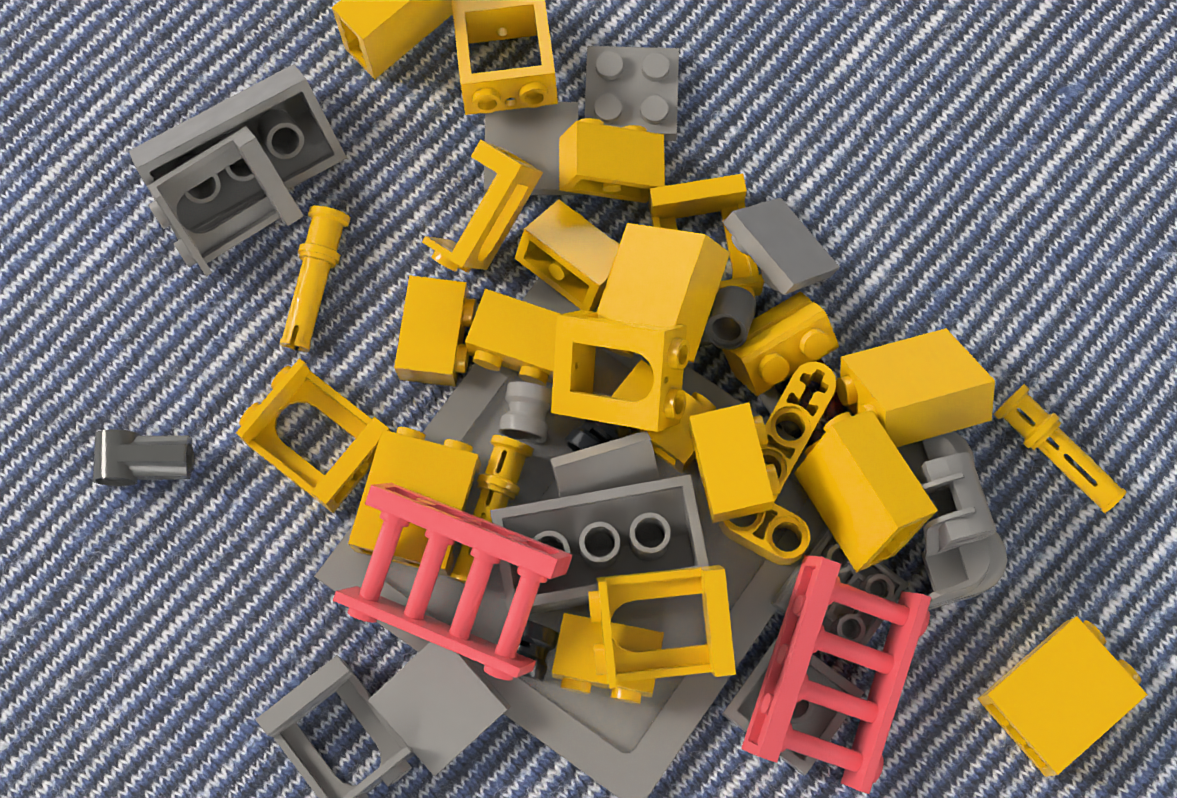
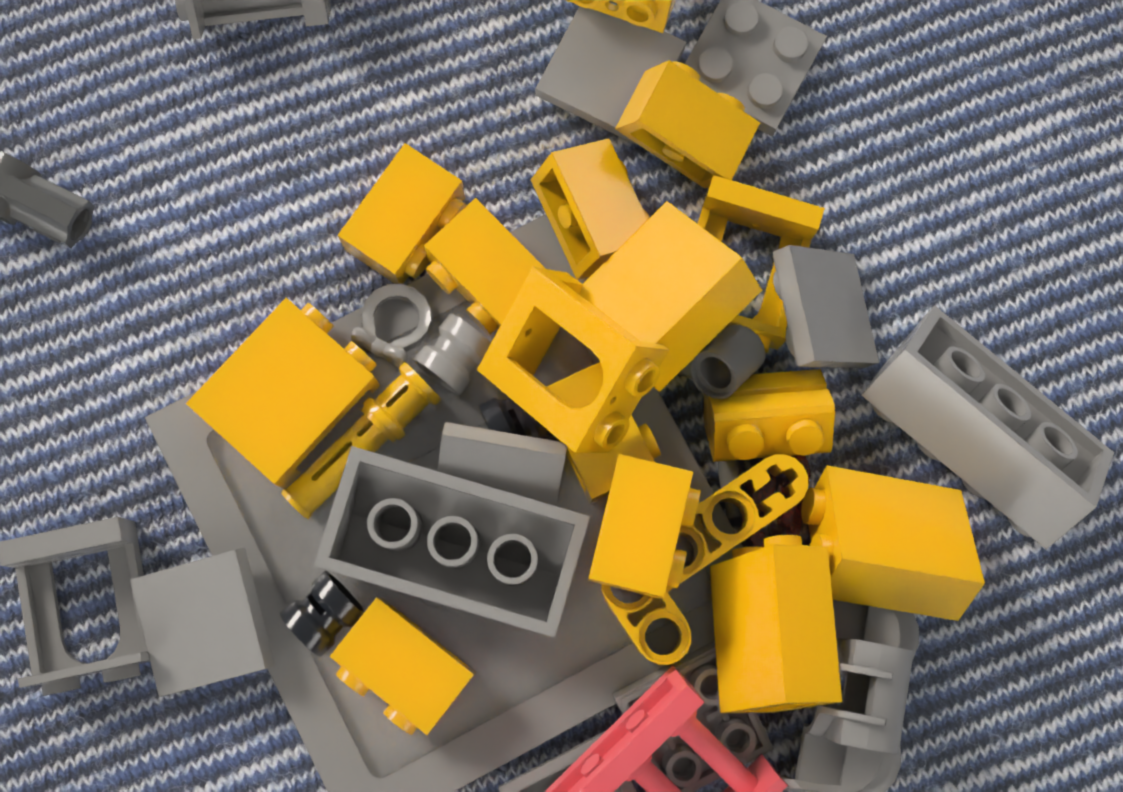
camera: 20 degrees right, 5 degrees up
yellow panel [236,358,390,513] -> none
yellow pin [279,205,351,352] -> none
coral fence [333,483,573,681] -> none
yellow panel [422,140,544,273] -> none
yellow panel [588,565,736,688] -> none
yellow pin [993,384,1127,514] -> none
none -> light grey piece [351,284,432,369]
none -> light grey slope [861,305,1114,550]

